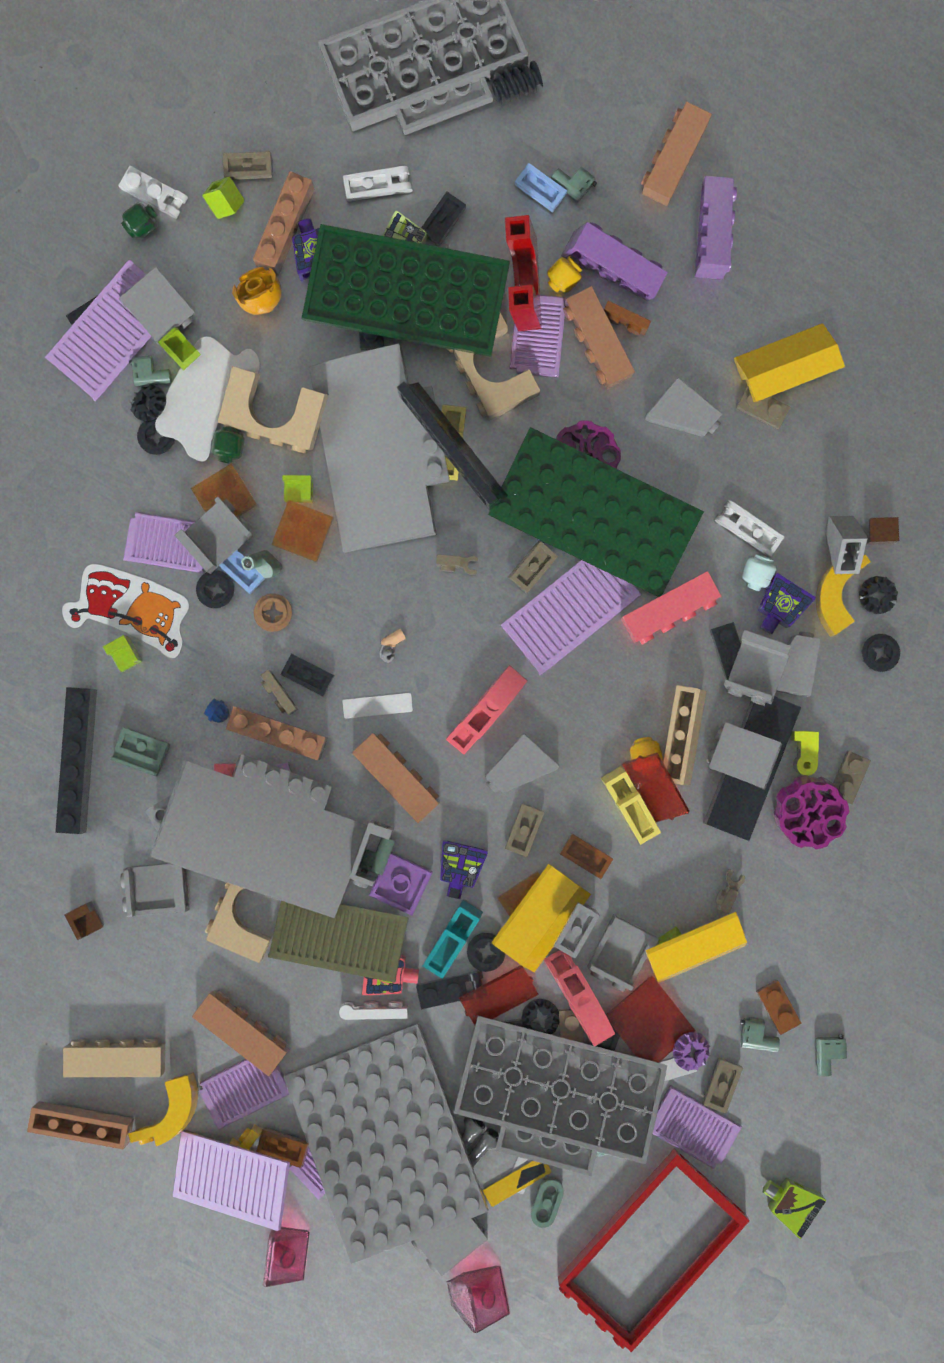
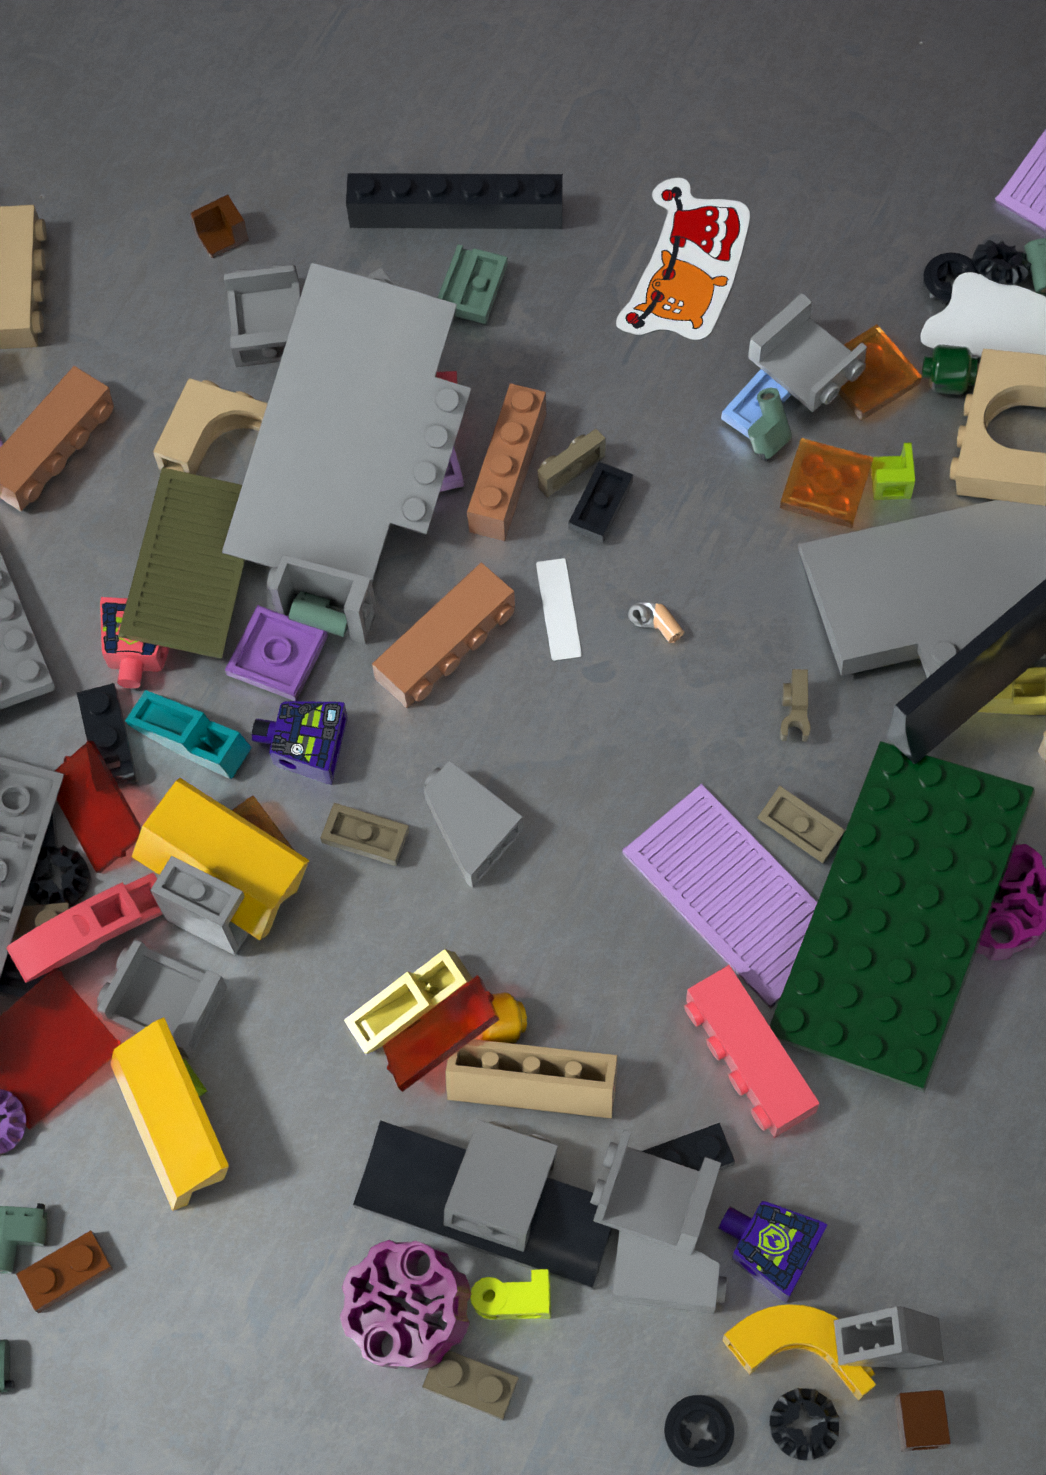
camera: 90 degrees right, 20 degrees down
lime panel [103,635,142,672] -> none
lavender window [123,512,204,573] -> none
black gear [196,570,234,608] -> none
blue plate [204,698,229,723] -> none
medium nougat gear [254,594,292,632] -> none
white plate [339,1001,408,1020] -> none
coral slope [446,665,528,754] -> none
black gear [467,933,505,972] -> none
dark orange plate [559,833,613,879] -> none
white plate [715,500,784,557] -> none
dark tan plate [715,869,745,914] -> none
light aqua head [742,554,777,591] -> none

